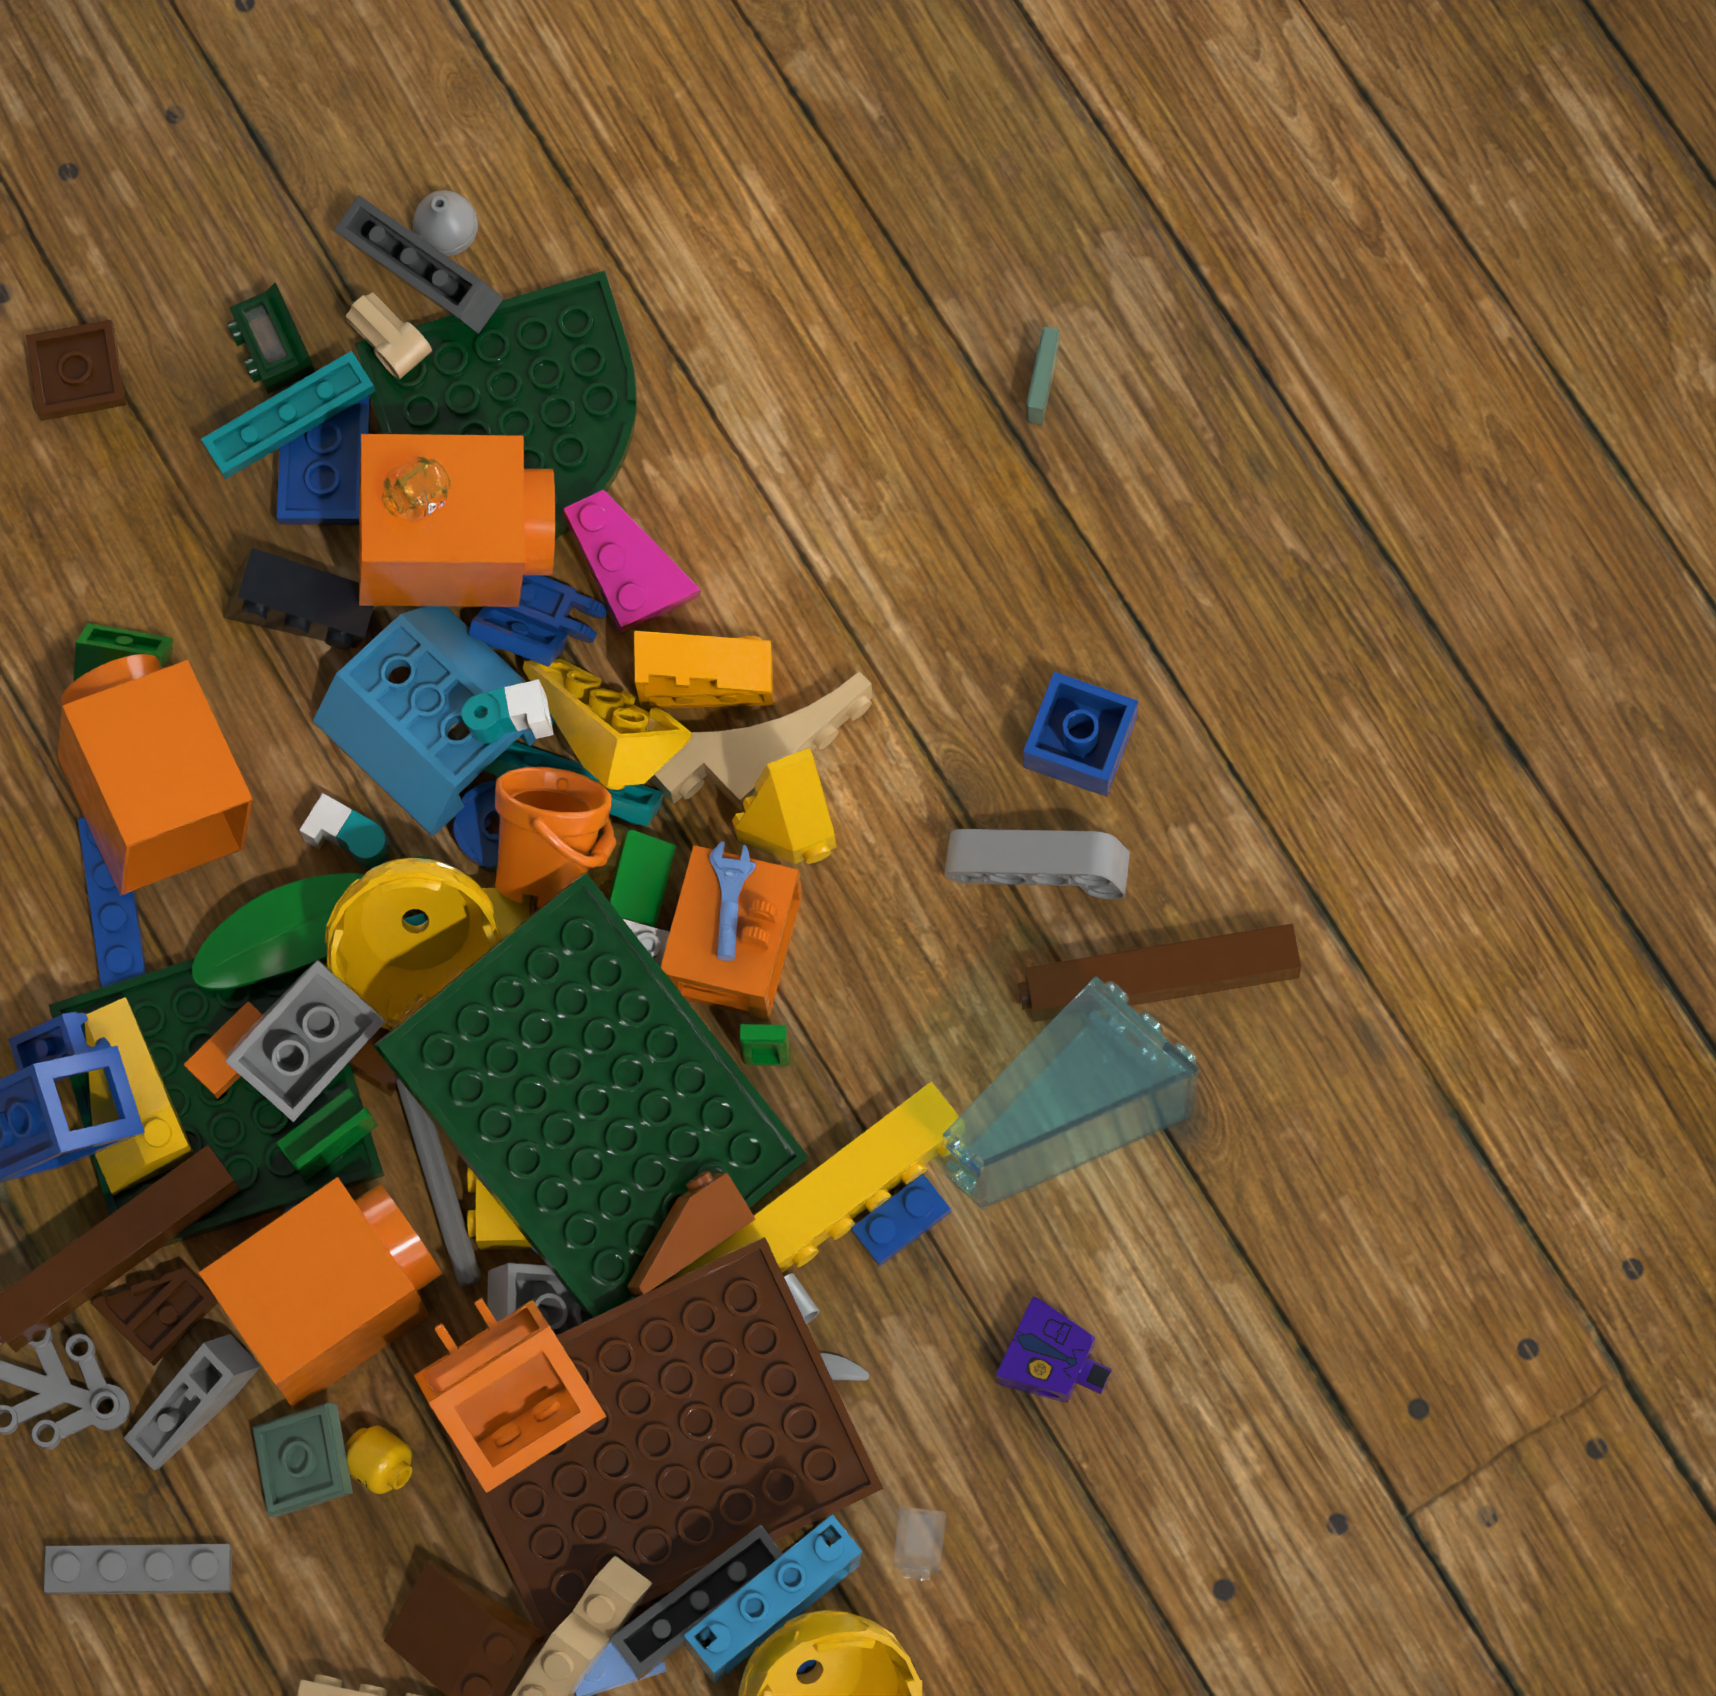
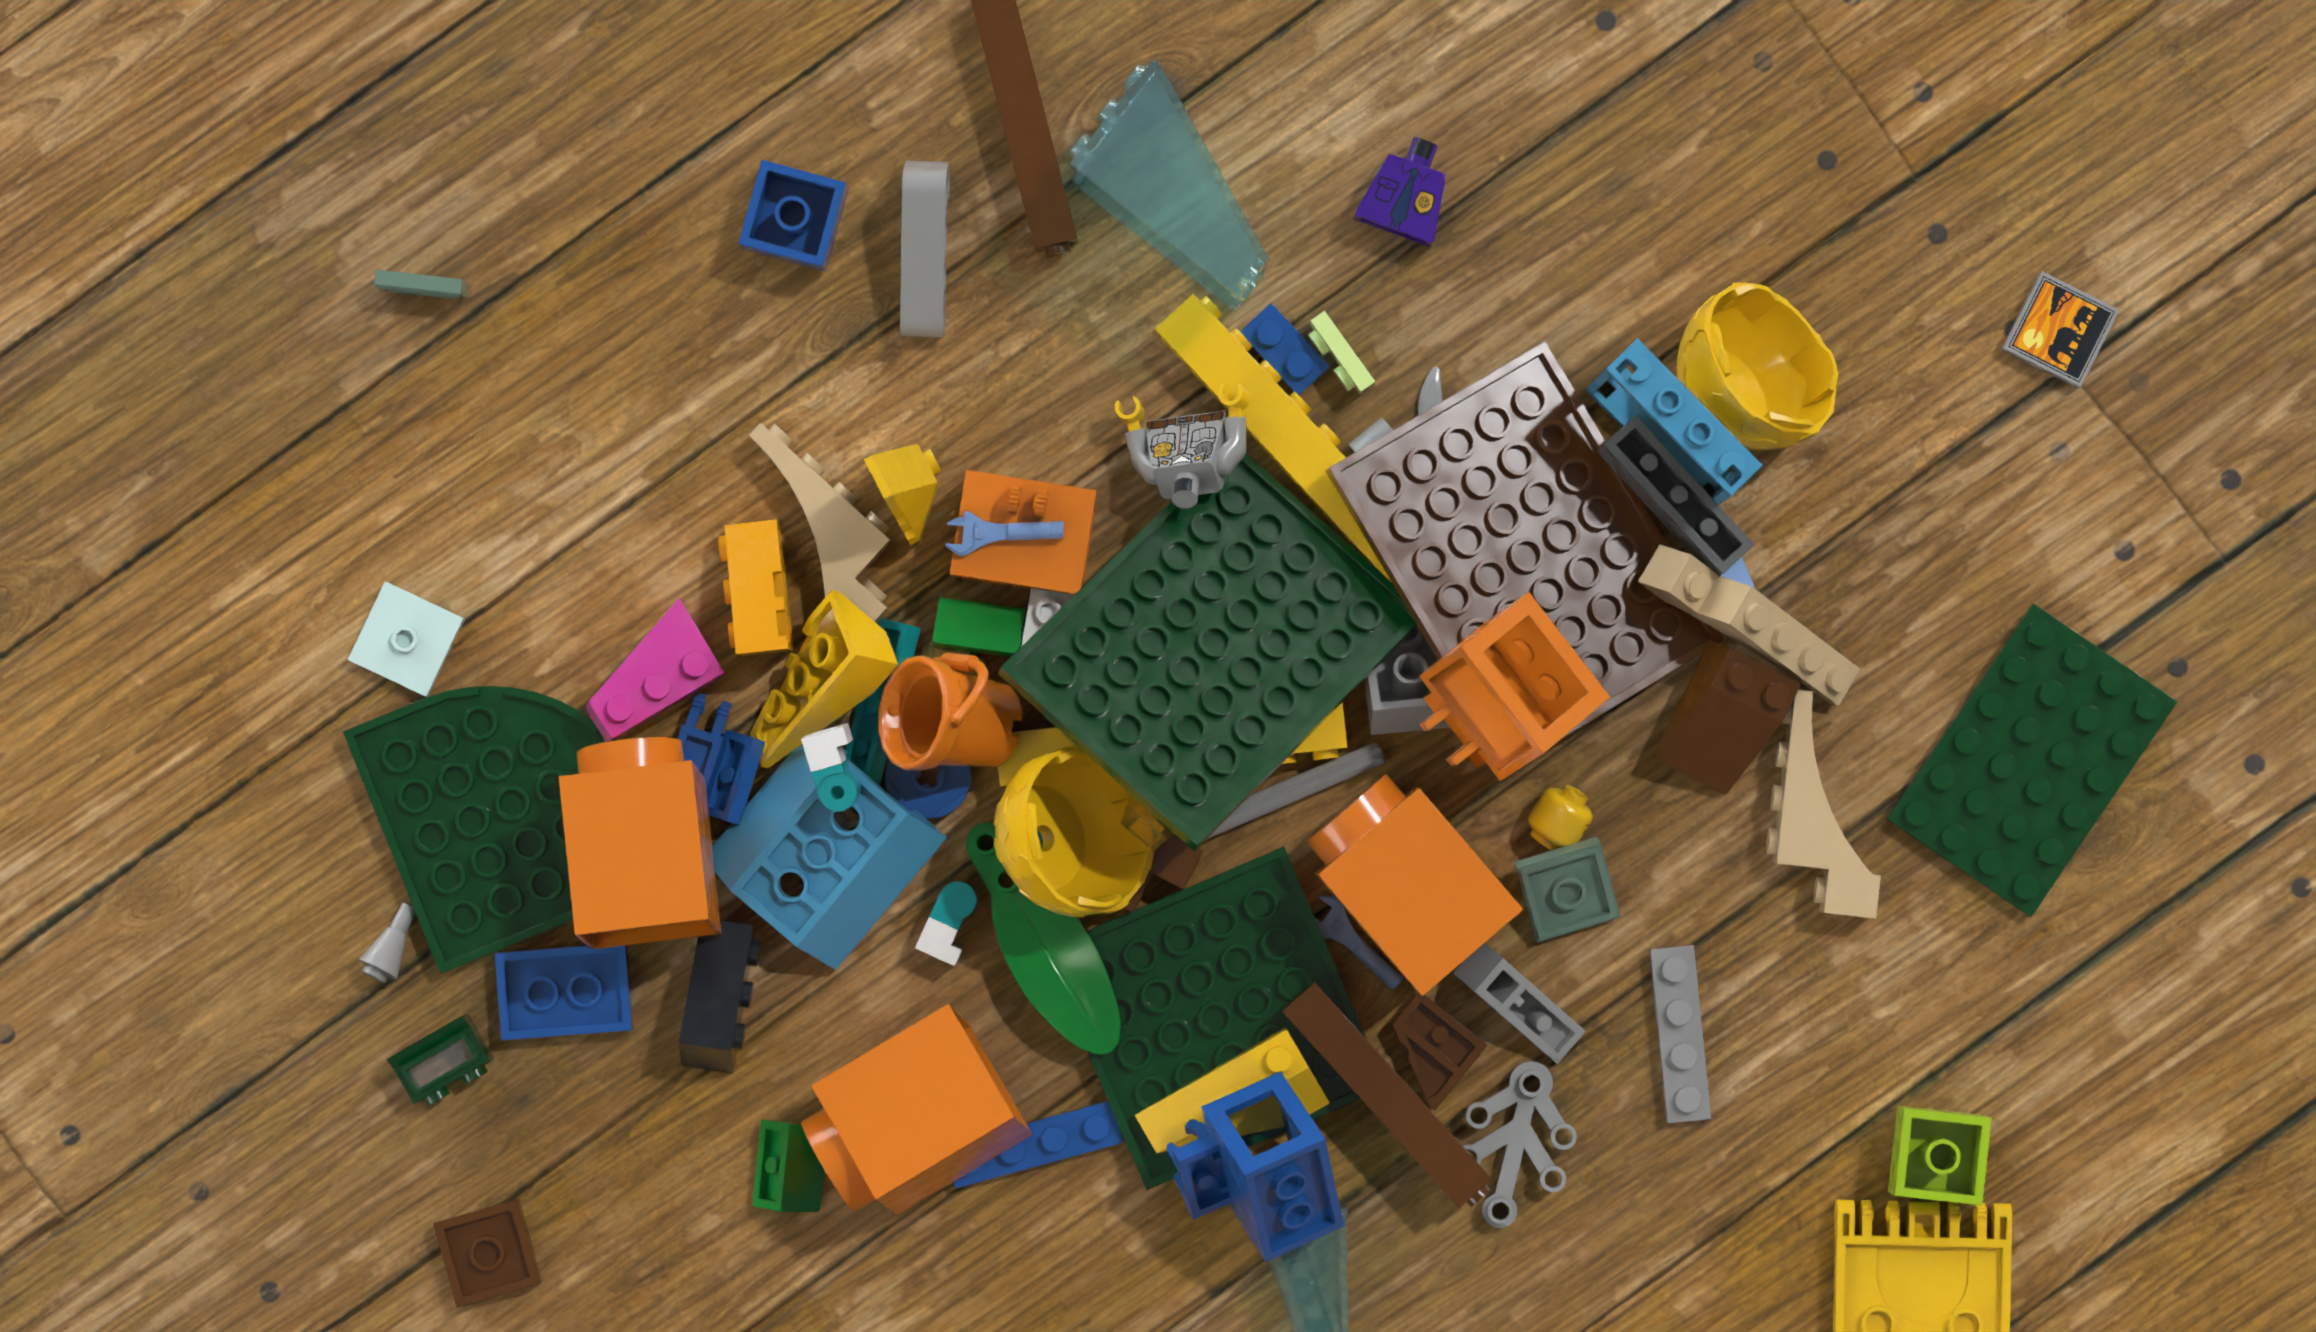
camera: 100 degrees left, 15 degrees up
orange tile [184,1001,262,1099] -> none
teal plate [201,351,376,480] -> none
light grey slope [225,959,386,1122] -> none
green panel [276,1088,378,1181] -> none
dark grey brick [334,195,504,334] -> none
tan piece [345,292,432,380] -> none
clear yellow head [382,456,451,523] -> none
light grey helmet [412,190,478,257] -> none
dark orange slope [627,1170,756,1295] -> none
green tile [740,1024,790,1066] -> none
clear brick [894,1507,947,1580] -> none
none -> light aqua plate [348,581,465,697]
none -> light grey cone [358,903,416,983]
none -> light grey torso [1115,383,1250,508]
none -> yellowish green plate [1308,311,1375,395]

